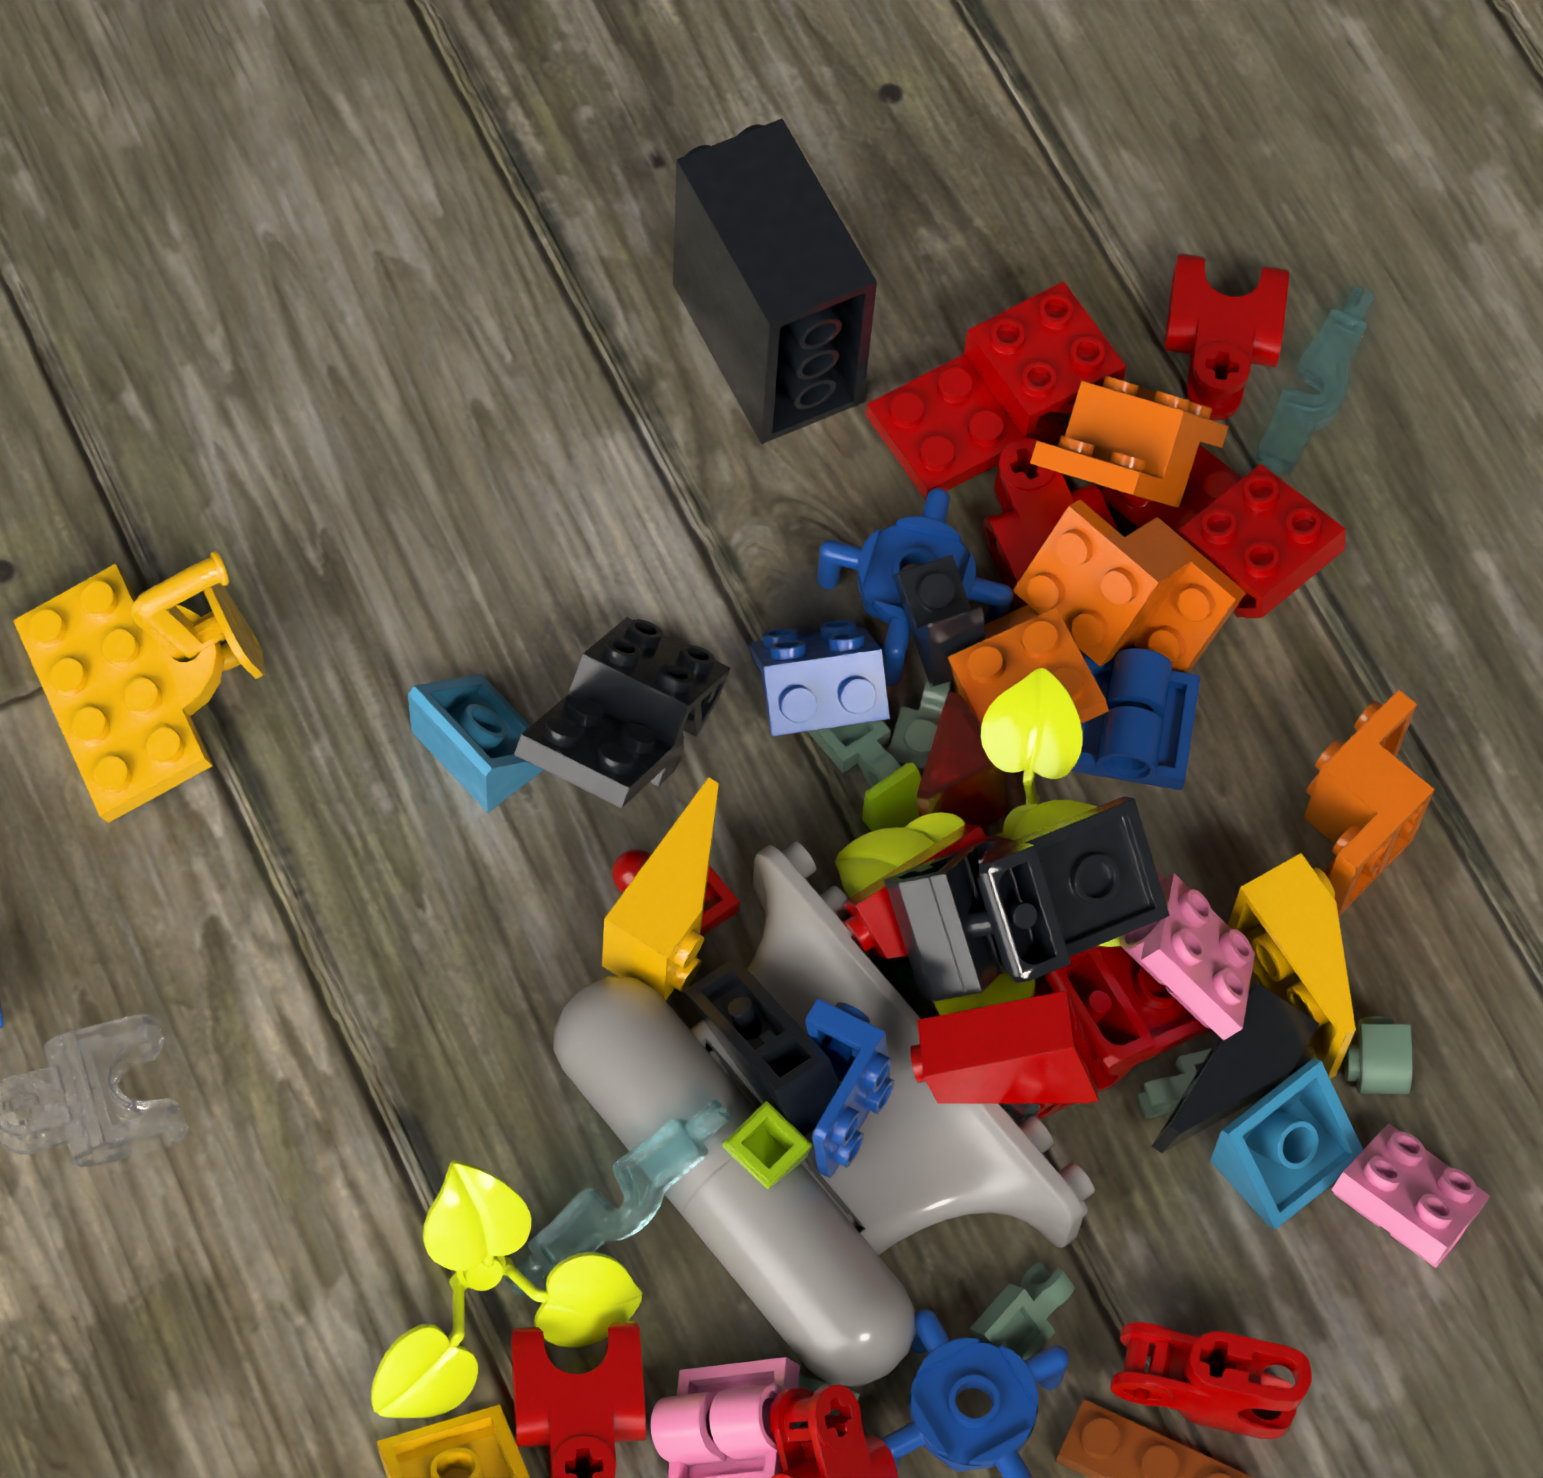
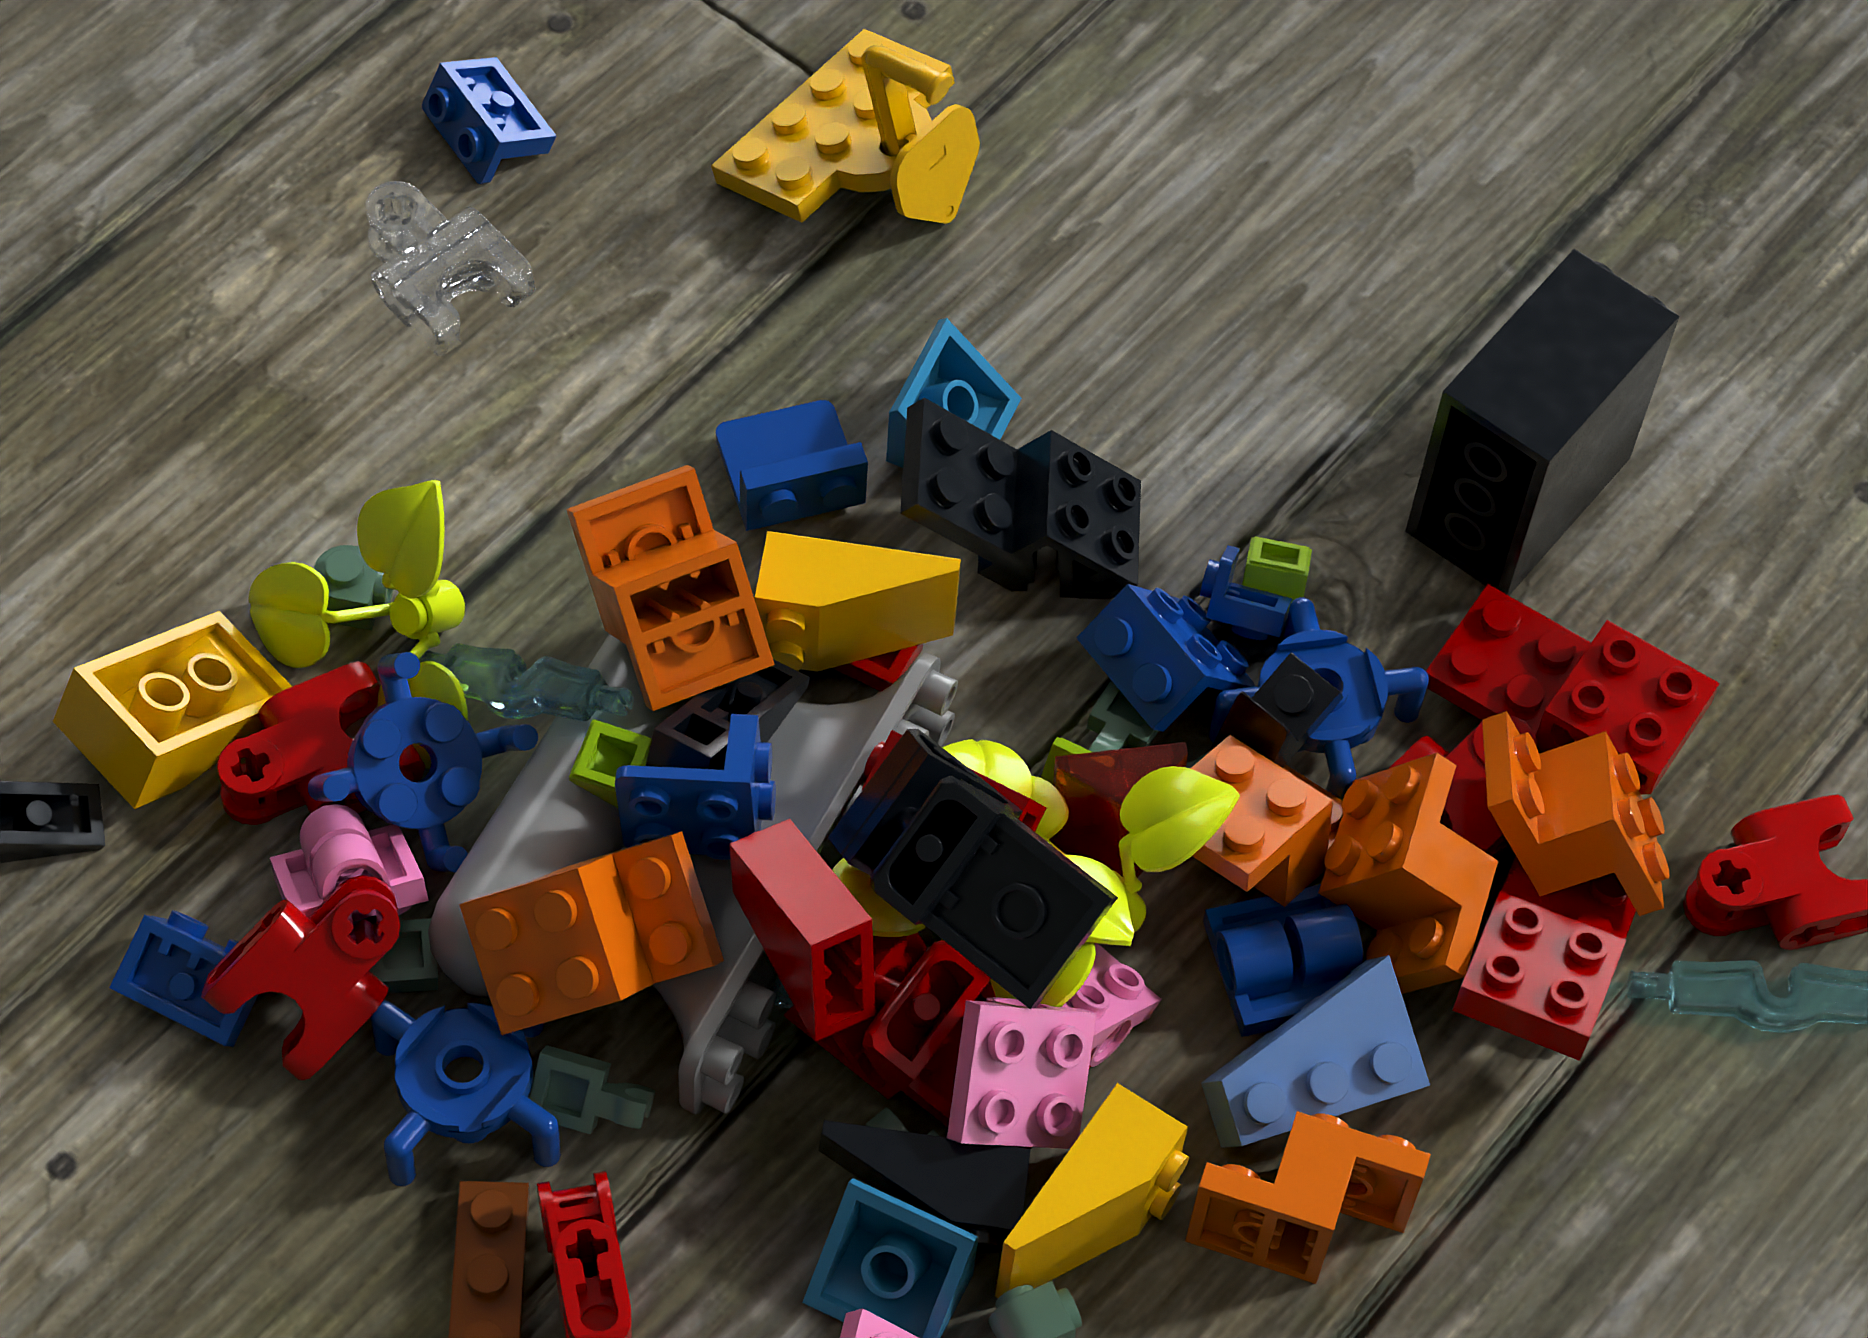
camera: 65 degrees right, 5 degrees down
none -> blue plate [308,652,538,873]
none -> sand green plate [314,545,394,631]
none -> orange bracket [459,831,724,1035]
none -> orange bracket [566,465,775,711]
none -> blue bracket [716,400,868,531]
none -> blue bracket [1200,545,1292,640]
none -> medium blue wedge [1201,955,1430,1148]
none -> lime slope [1242,536,1312,603]

